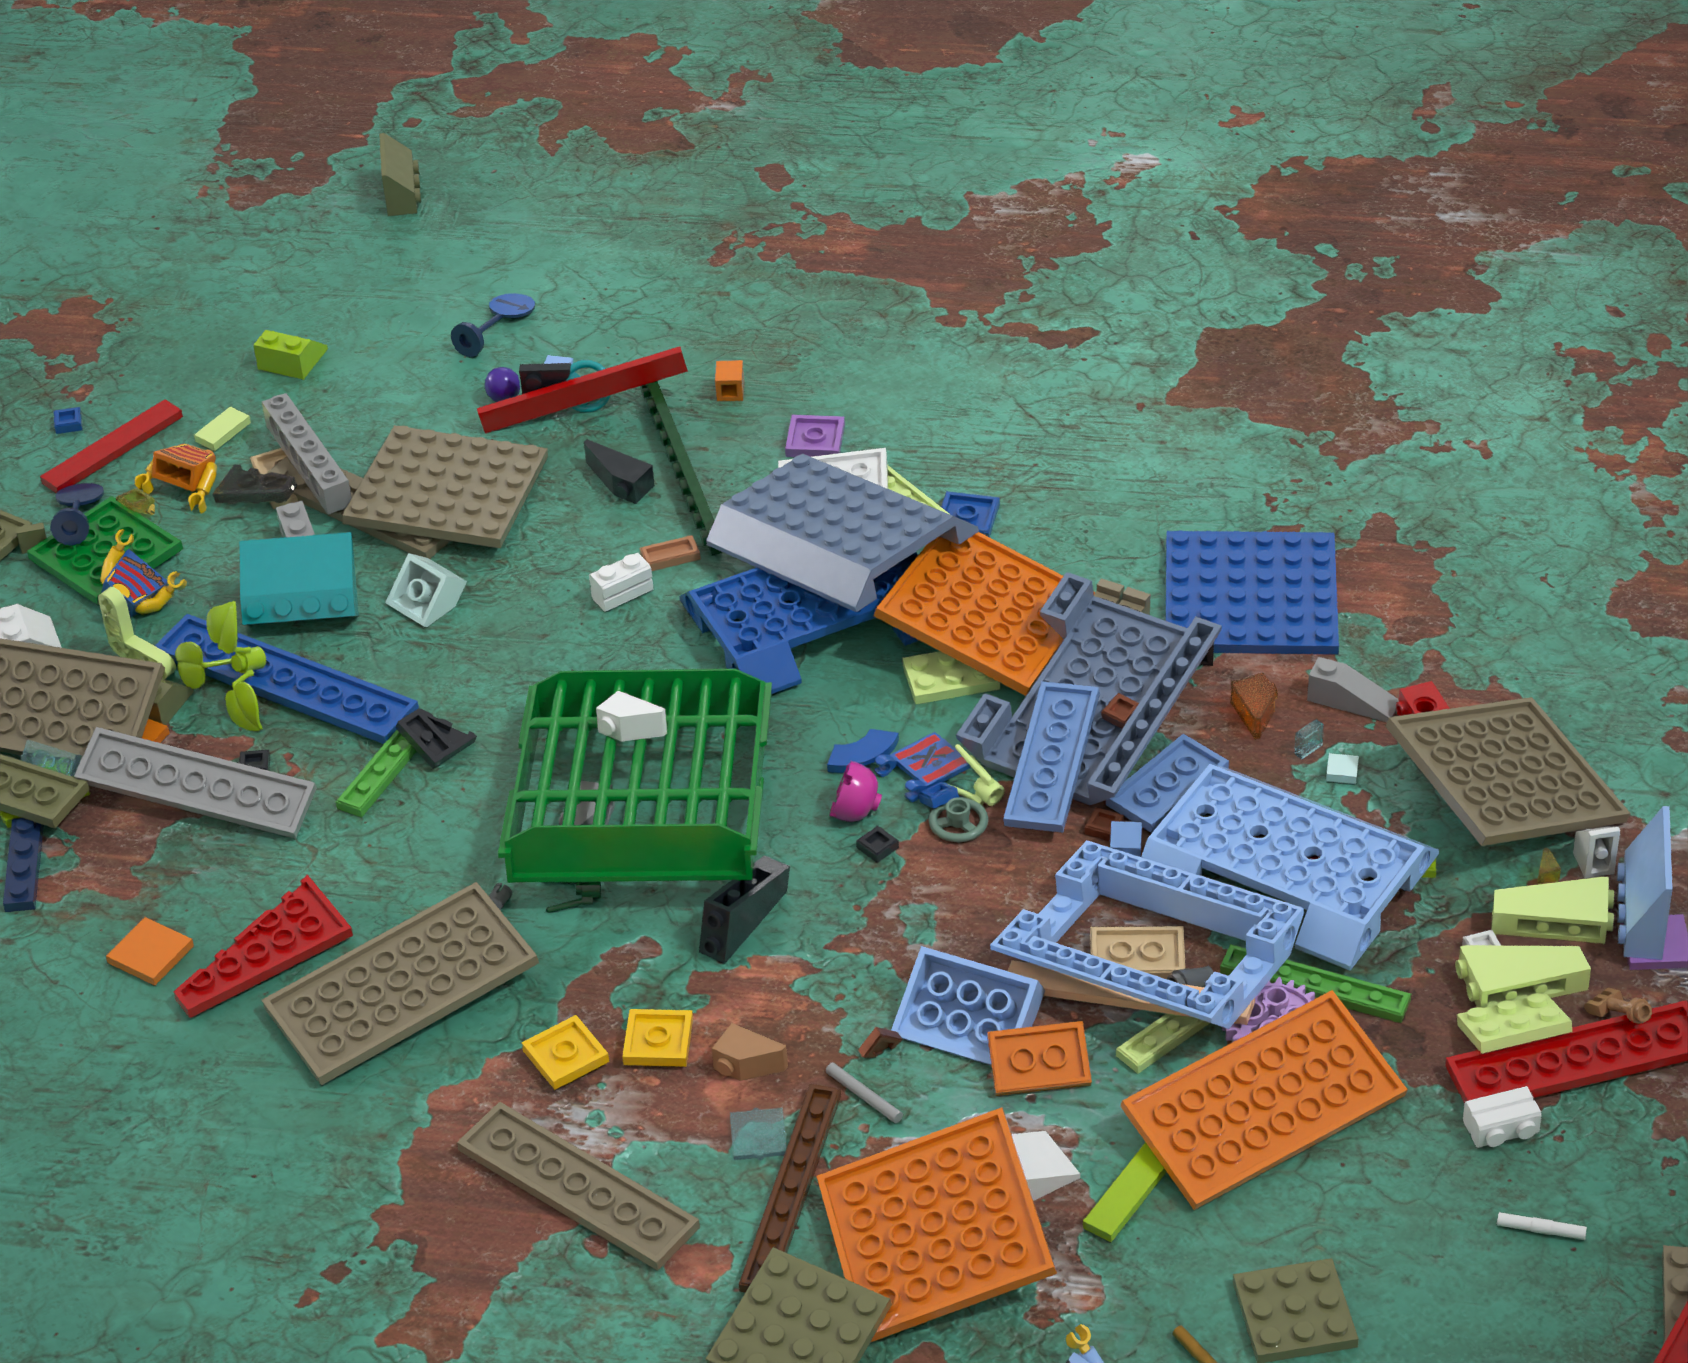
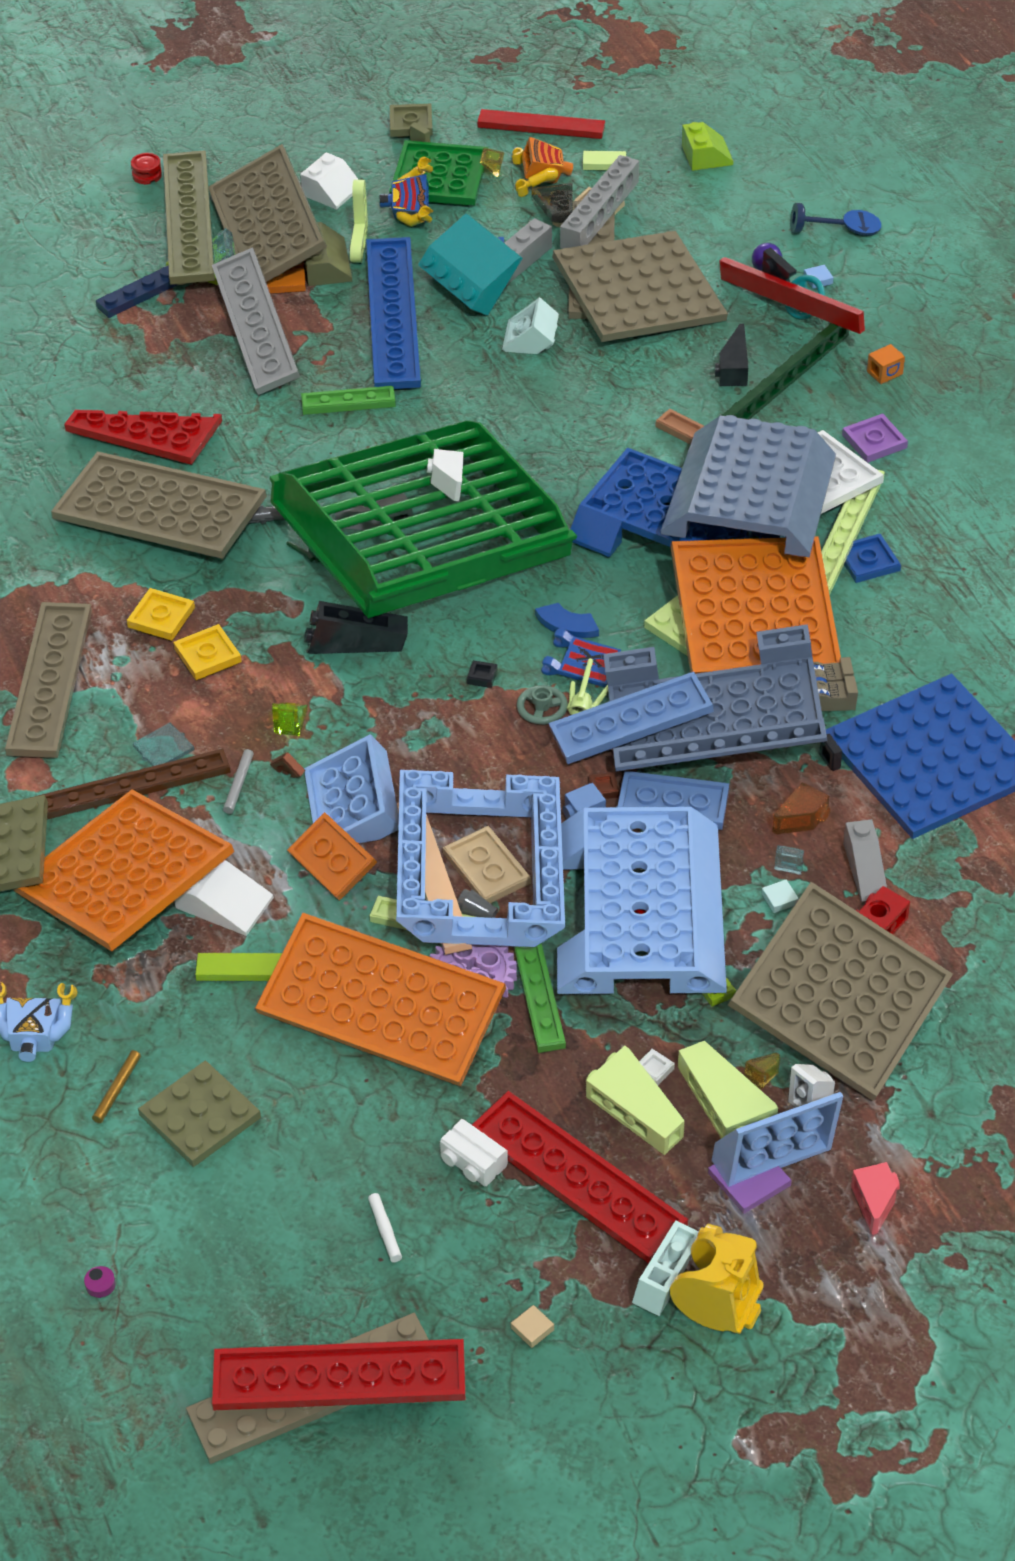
camera: 55 degrees right, 5 degrees up
dark blue piece [50,483,104,545] -> none
blue tile [54,407,82,434] -> none
orange tile [106,917,194,986] -> none
lime plant [175,601,266,731] -> none
black tile [239,749,270,771] -> none
olive slope [379,133,421,216] -> none
black wing [395,708,477,769] -> none
white brick [589,553,654,612] -> none
medium nougat slope [712,1023,788,1081] -> none
dark pink cylinder [829,761,882,822] -> none
blue tile [918,782,959,809] -> none
copper tile [1101,693,1139,729] -> none
yellowish green plate [1457,993,1572,1053] -> none
medium nougat hinge [1584,988,1652,1024] -> none
none -> clear neon green slope [272,702,308,736]

